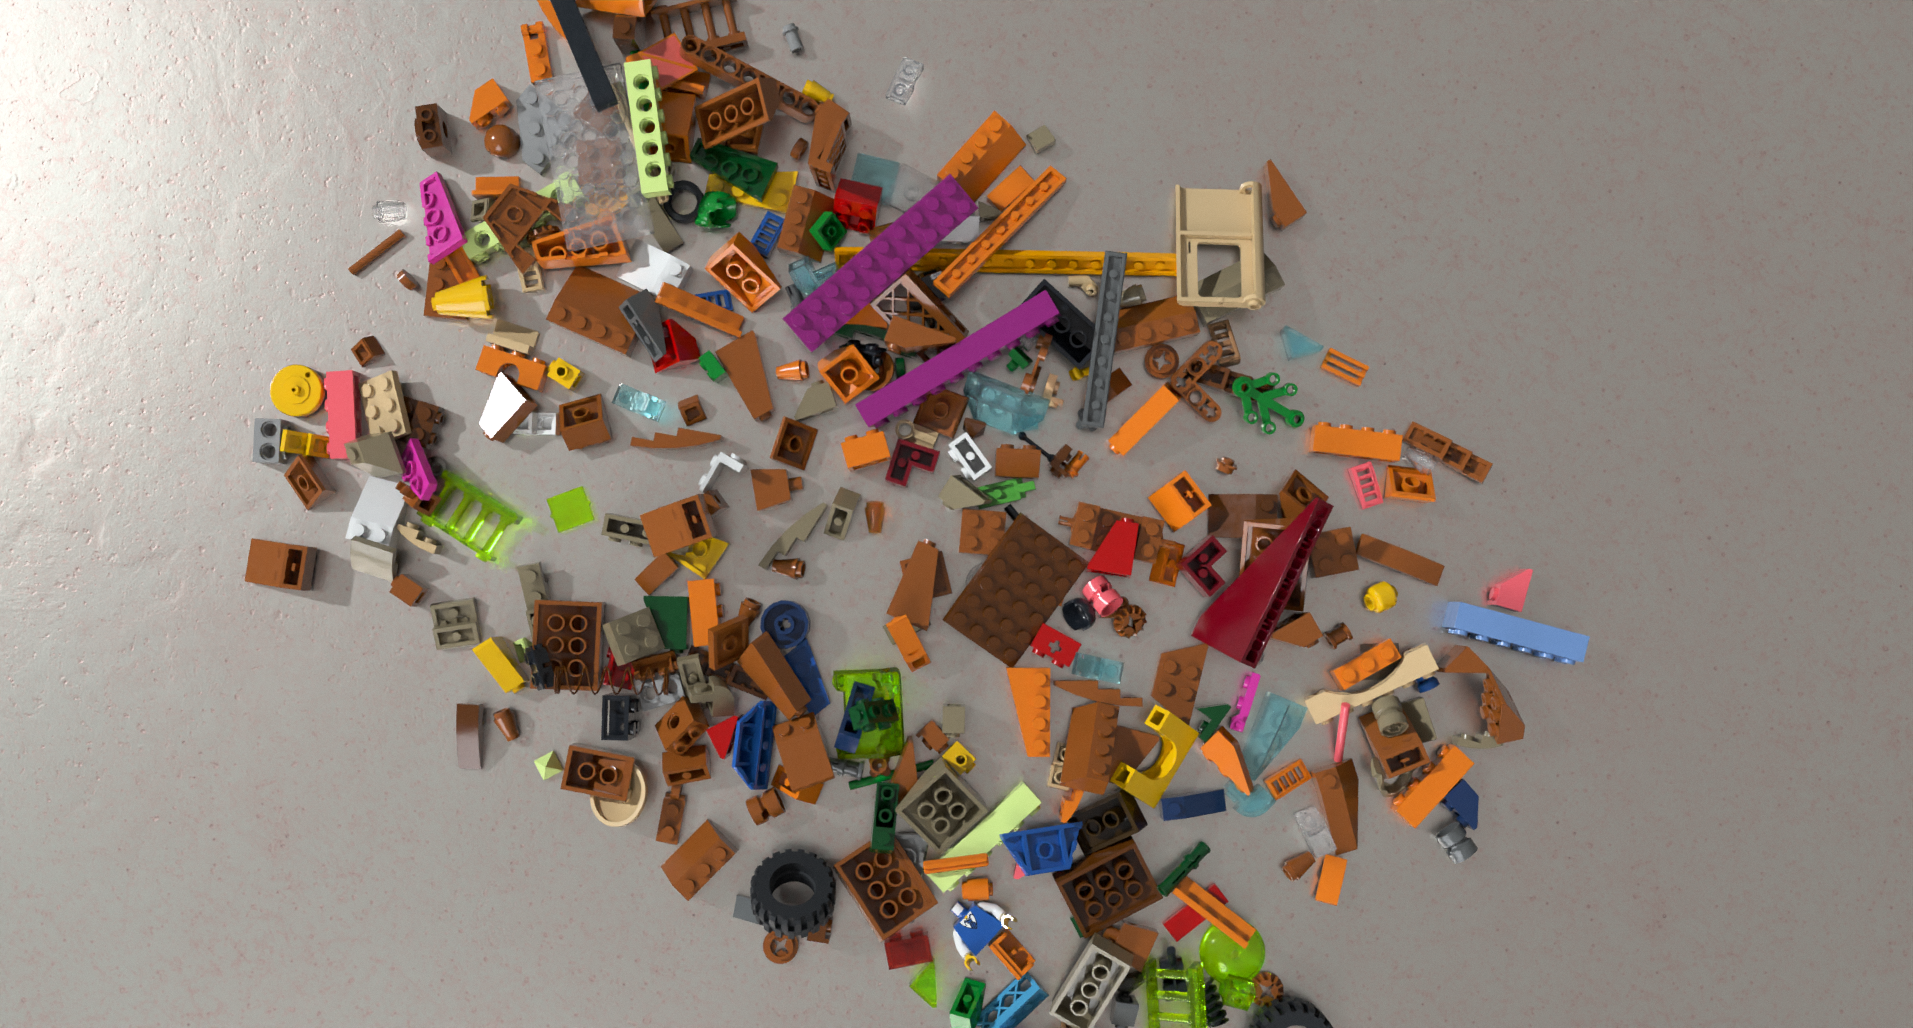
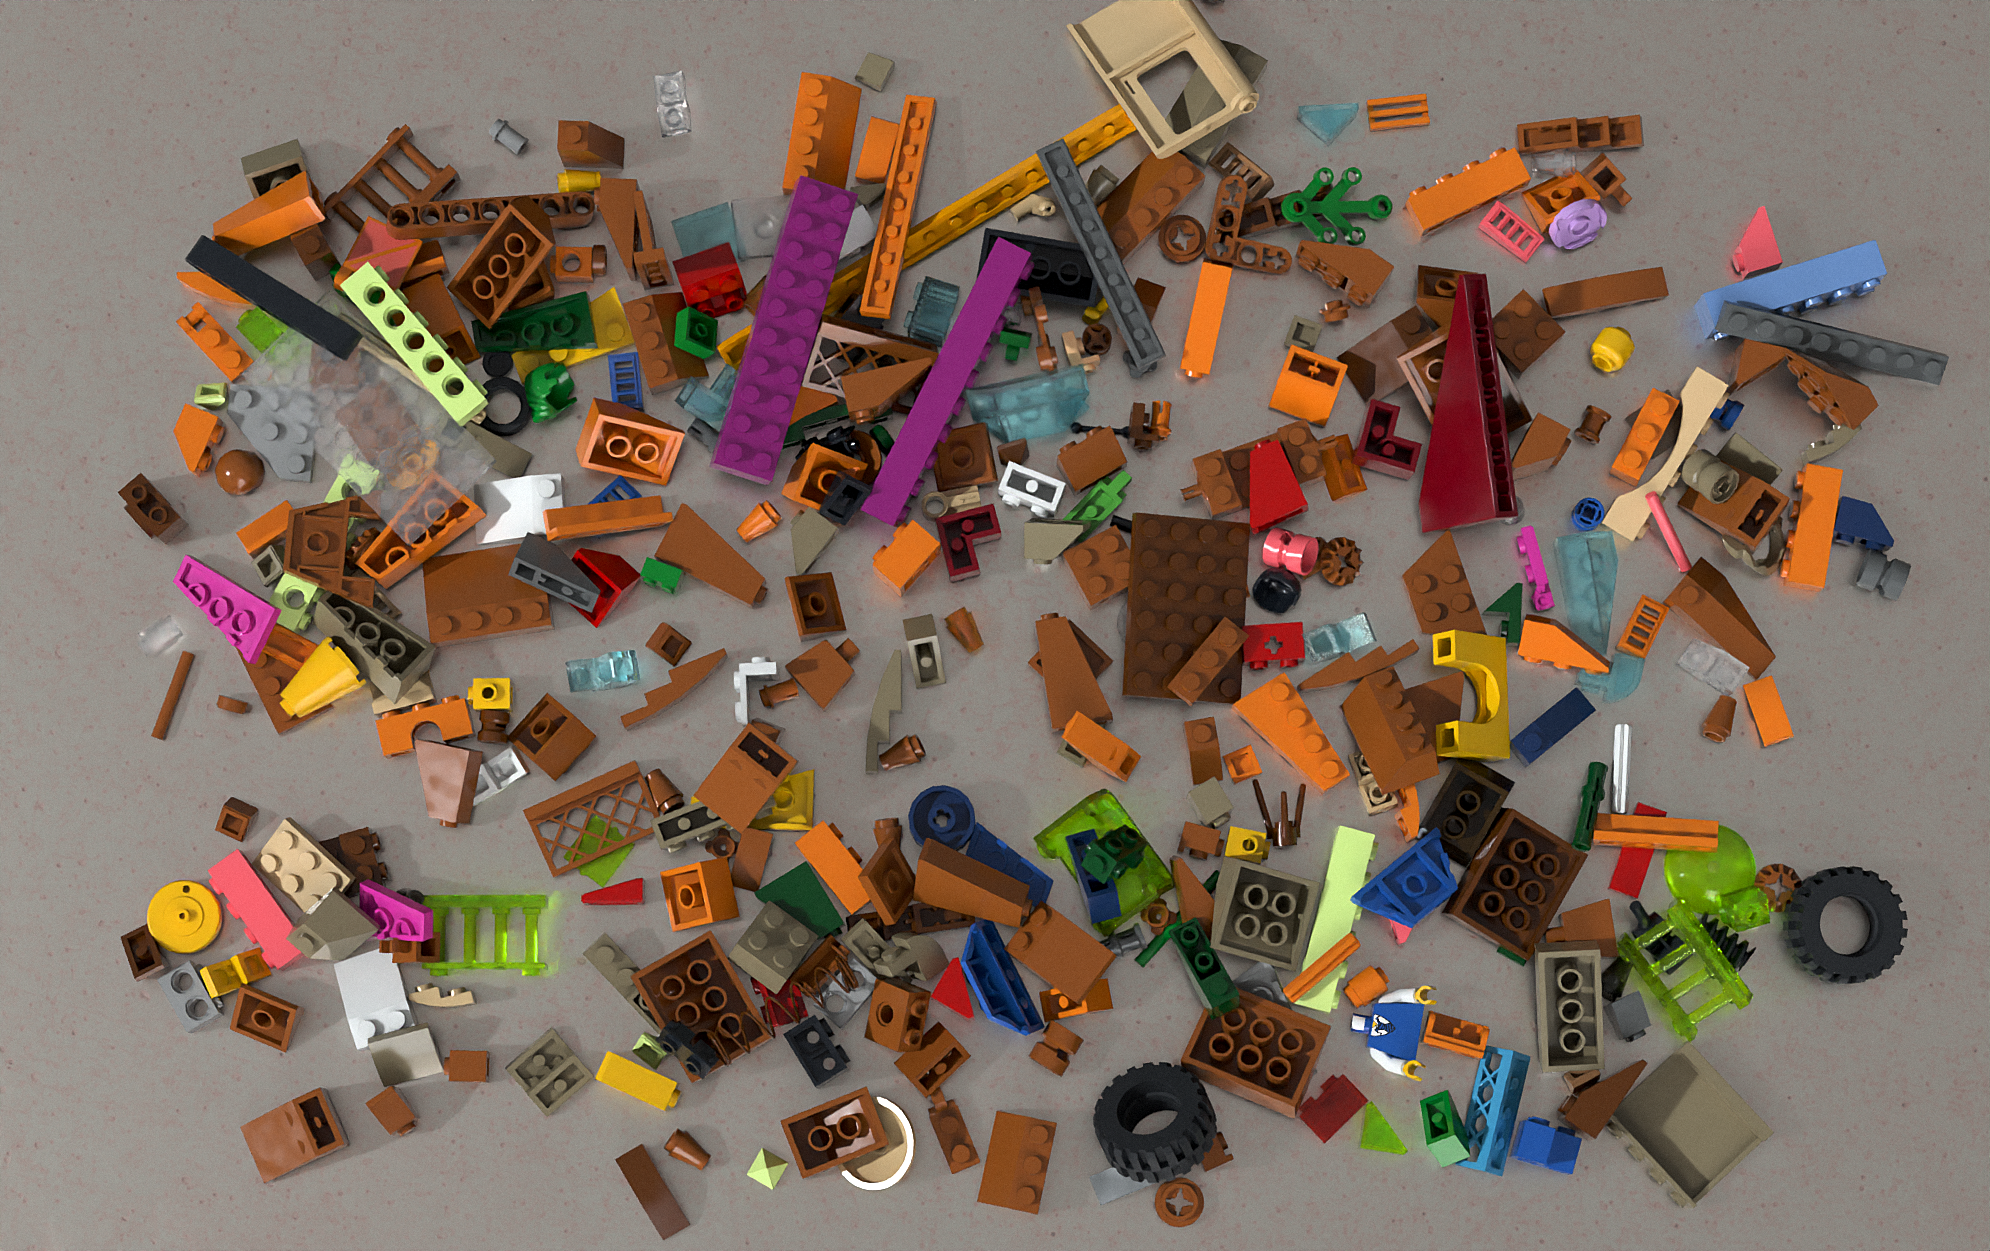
camera: 30 degrees left, 5 degrees down
none -> reddish brown slope [120,924,169,982]
none -> yellowish green slope [194,382,228,411]
none -> clear neon green brick [236,306,292,364]
none -> dark tan wedge [312,591,436,704]
none -> dark orange slope [365,1086,419,1137]
none -> reddish brown wheel [477,710,510,745]
none -> black tile [482,351,514,378]
none -> dark orange fence [523,760,660,878]
none -> orange brick [550,246,594,283]
none -> dark orange slope [557,120,625,169]
none -> red slope [581,878,645,905]
none -> dark orange cone [645,768,685,815]
none -> orange slope [660,857,740,932]
none -> dark orange plate [705,829,739,863]
none -> orange pin [759,677,799,708]
none -> black slope [818,470,873,526]
none -> clear light blue brick [904,276,960,348]
none -> reddish brown wheel [1082,323,1112,357]
none -> dark orange plate [1167,617,1249,706]
none -> dark orange slope [1183,717,1223,785]
none -> orange tile [1222,744,1263,785]
none -> reddish brown plant [1252,779,1306,847]
none -> dark tan plate [1284,315,1323,352]
none -> dark orange slope [1295,240,1394,308]
none -> lavender tile [1549,199,1607,249]
none -> blue wheel [1571,497,1605,532]
none -> dark orange brick [1580,152,1632,207]
none -> white axle [1611,724,1632,814]
none -> dark grey plate [1715,300,1949,385]

